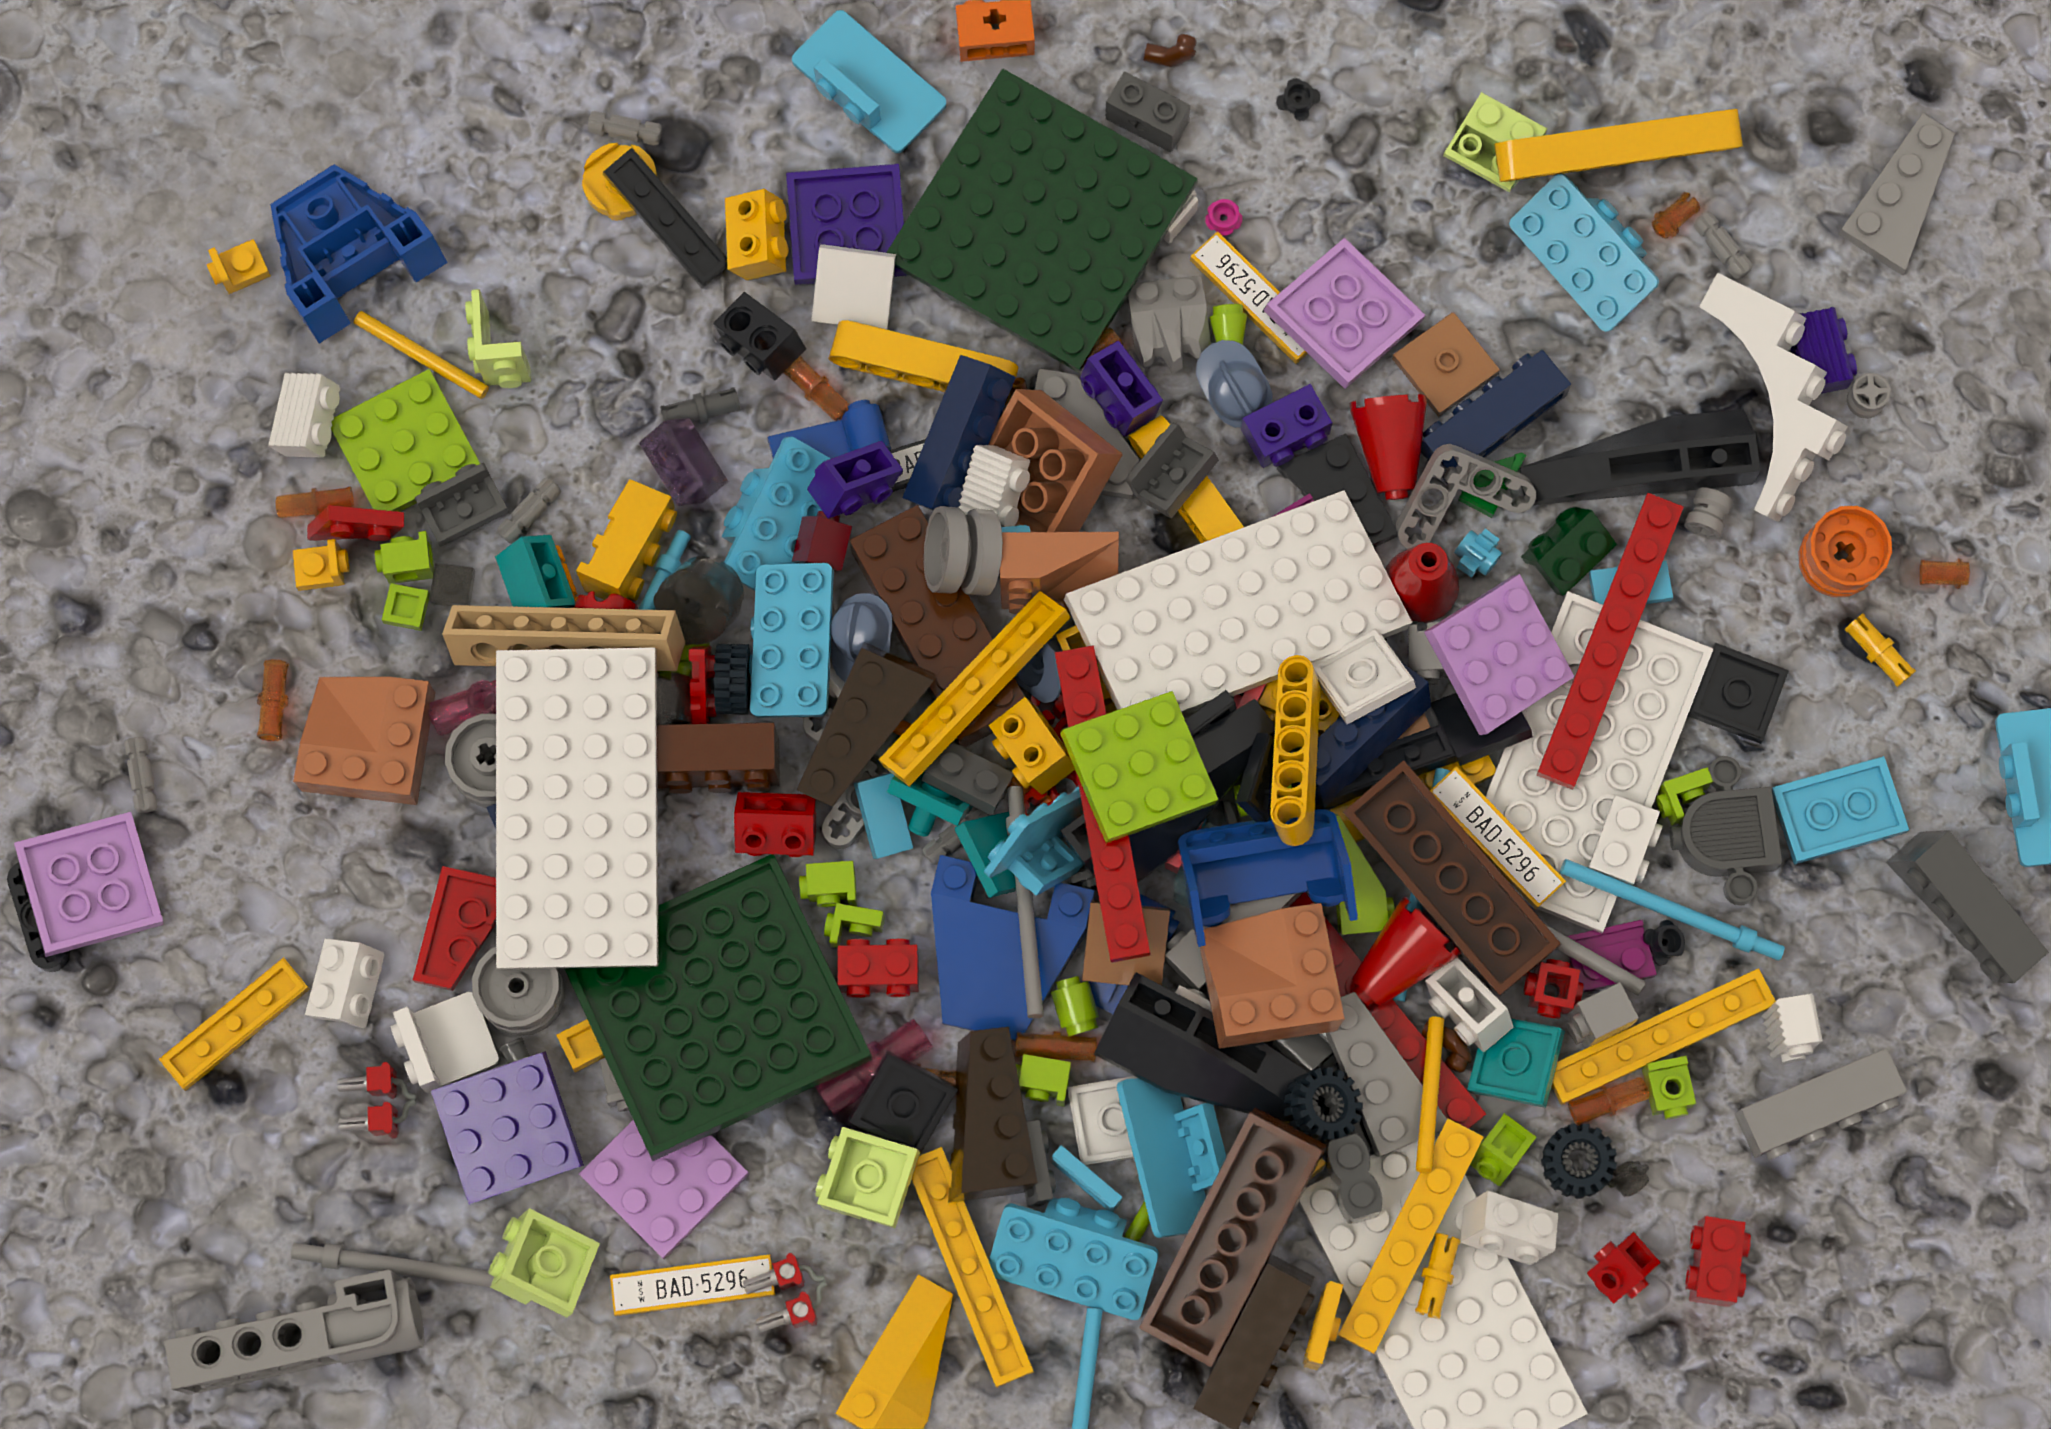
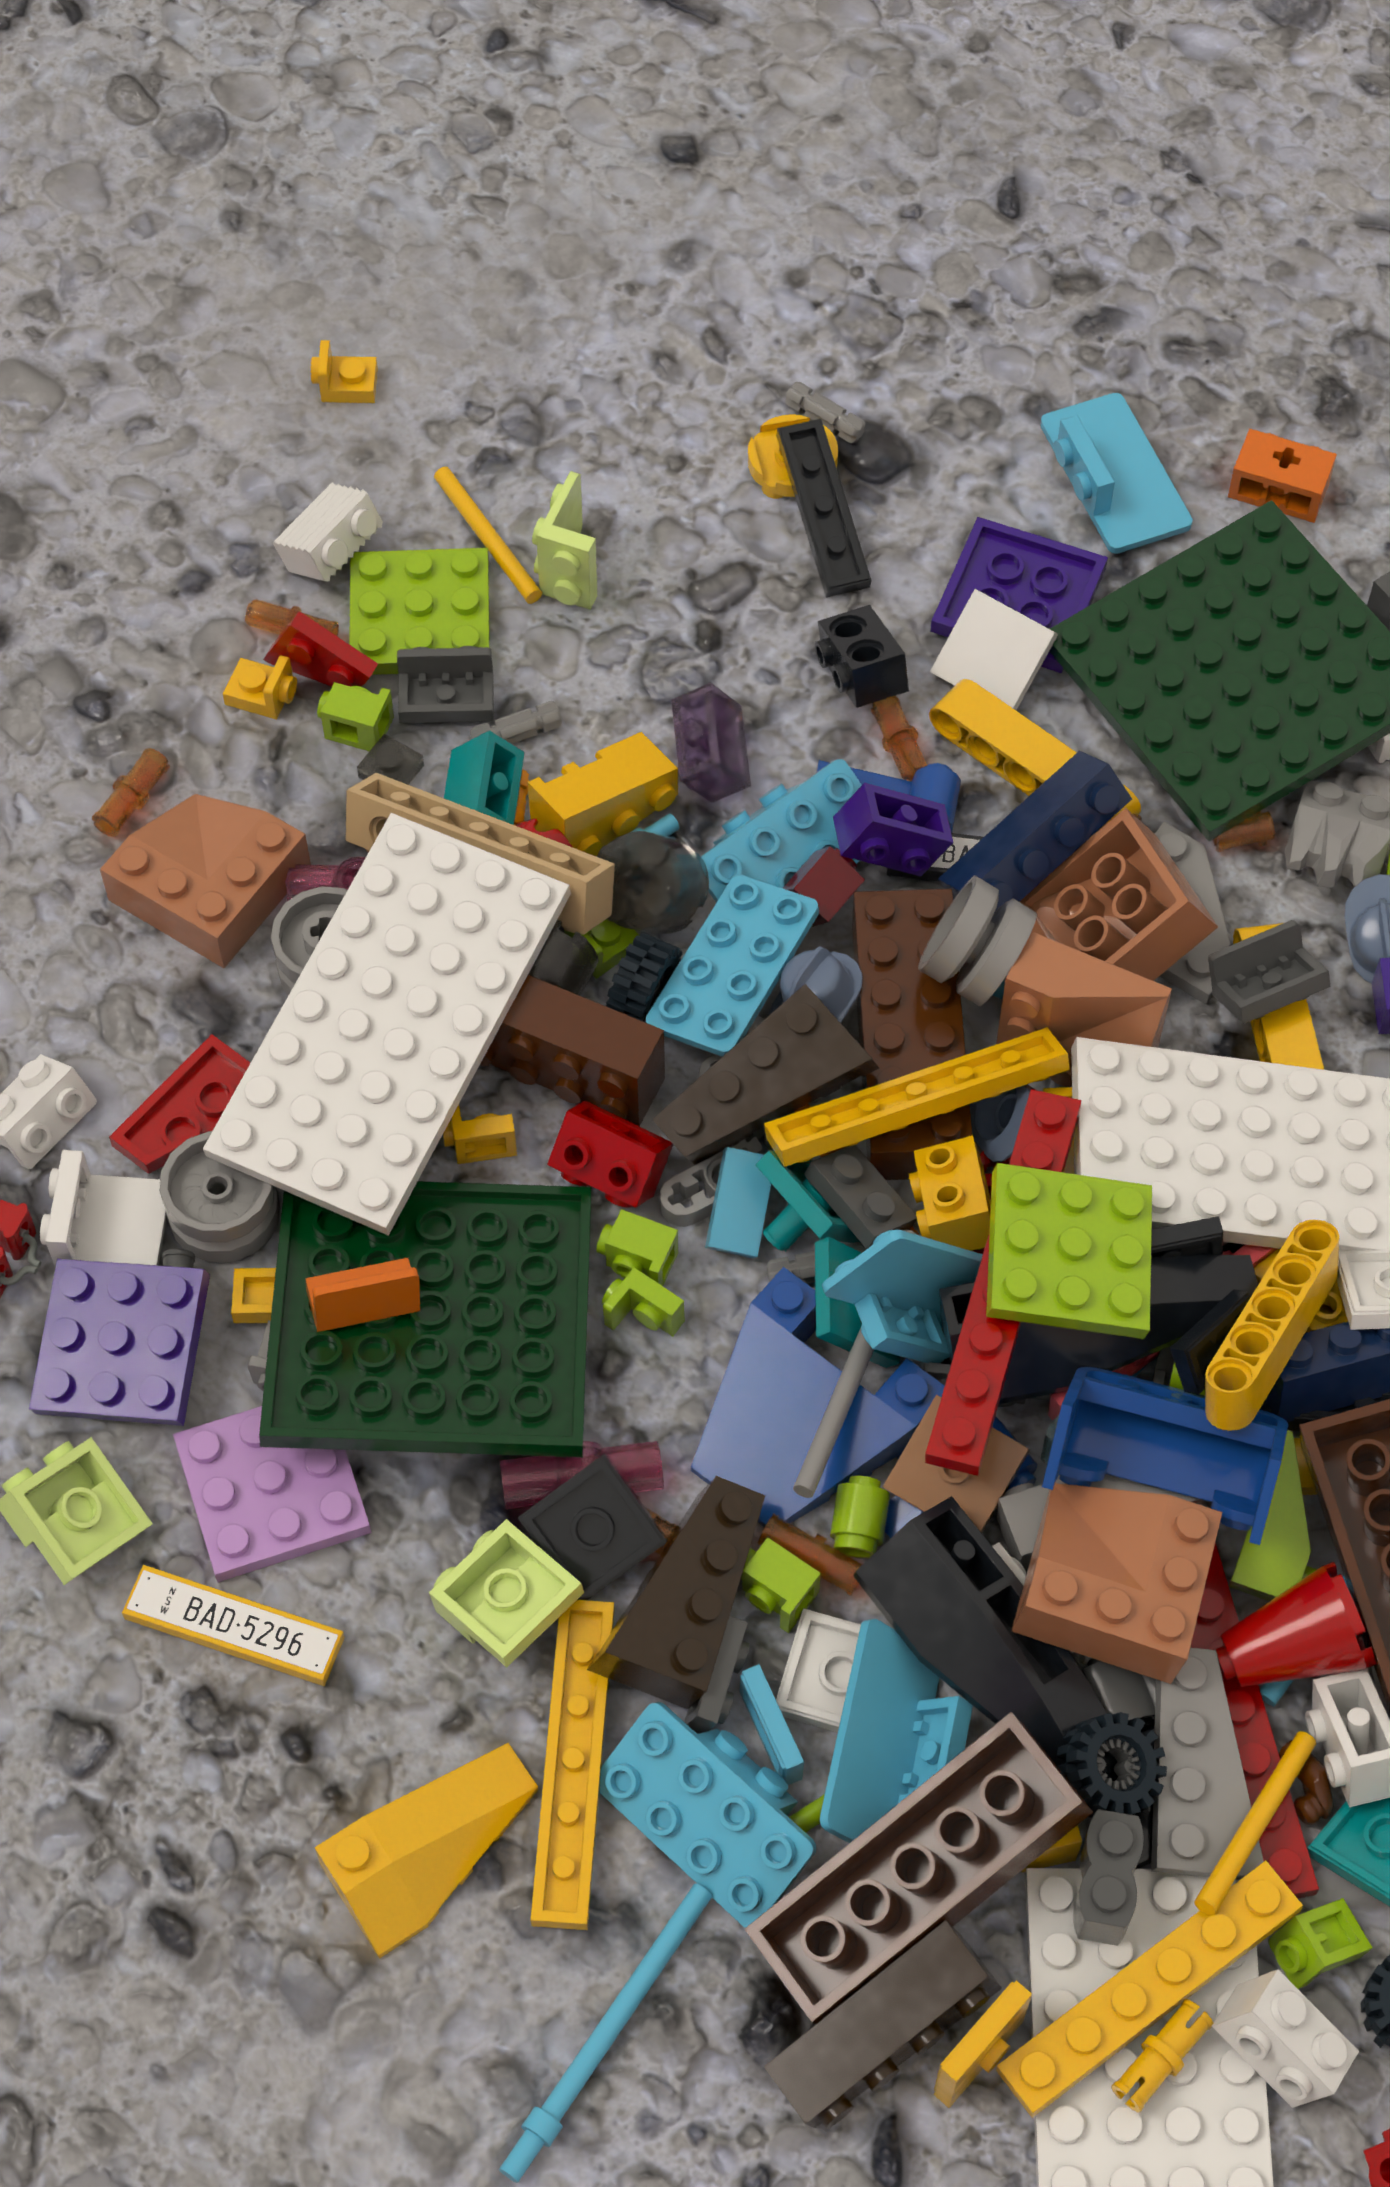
camera: 25 degrees right, 15 degrees down
blue wedge [270,164,448,344] -> none
lime plate [381,583,430,631] -> none
dark grey pin [660,387,741,430] -> none
red wing [689,646,717,724] -> none
yellow brick [725,189,788,280] -> none
piece [743,1253,827,1332] -> none
red brick [838,938,919,998] -> none
white brick [959,445,1030,527] -> none
dark purple brick [1080,340,1163,437] -> none
none -> orange panel [305,1258,420,1332]
none -> yellow bracket [443,1105,517,1164]

